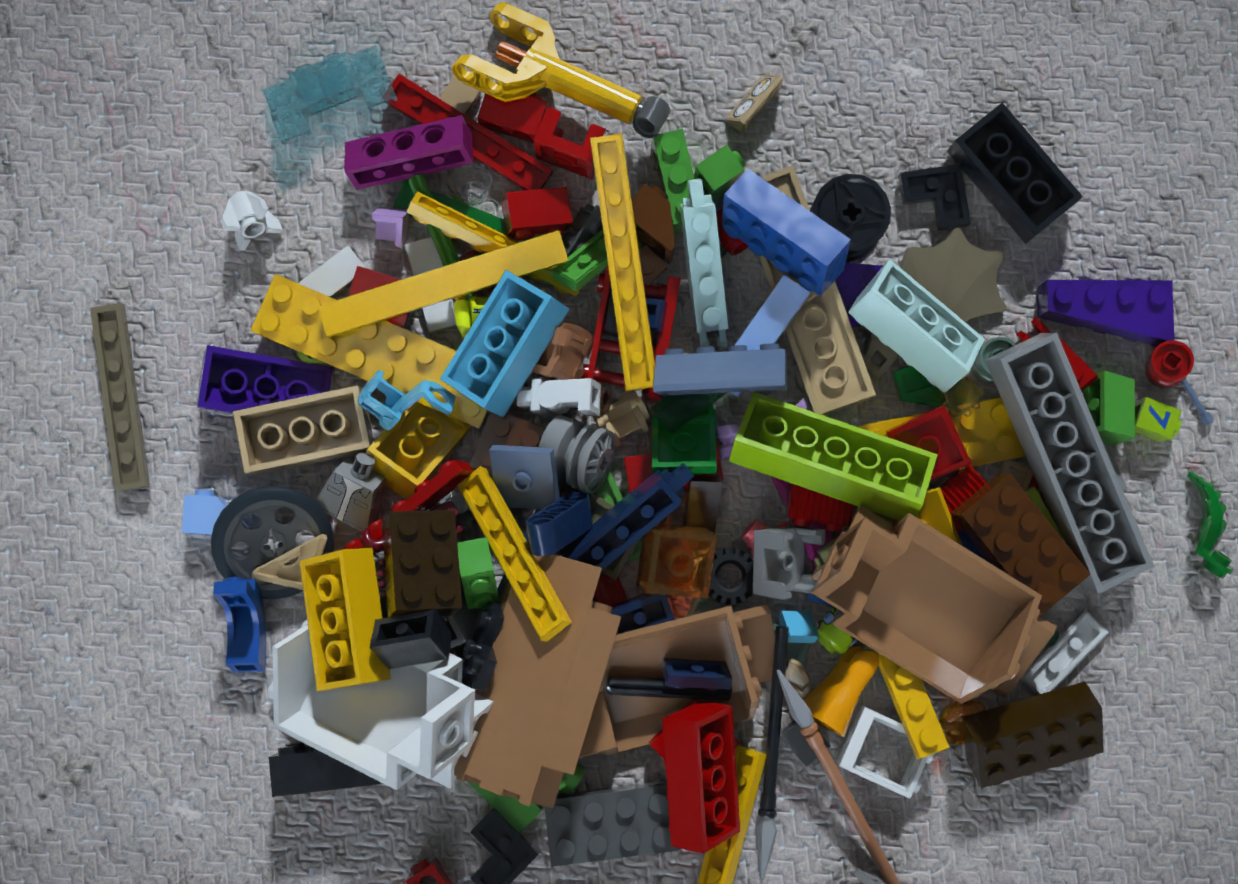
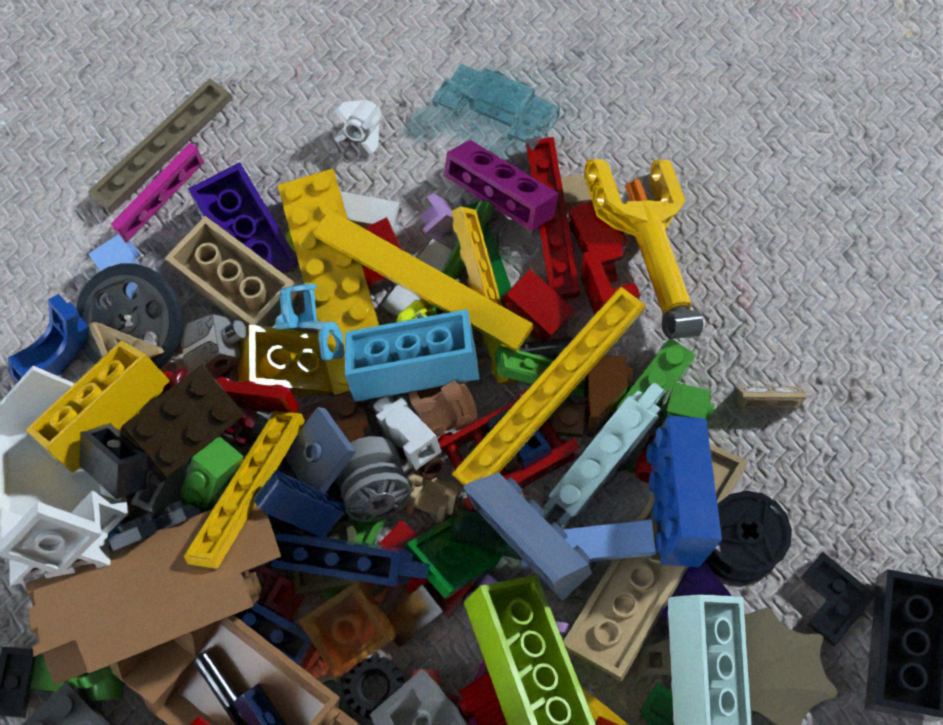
camera: 55 degrees right, 15 degrees down
none -> dark pink tile [111,143,204,242]

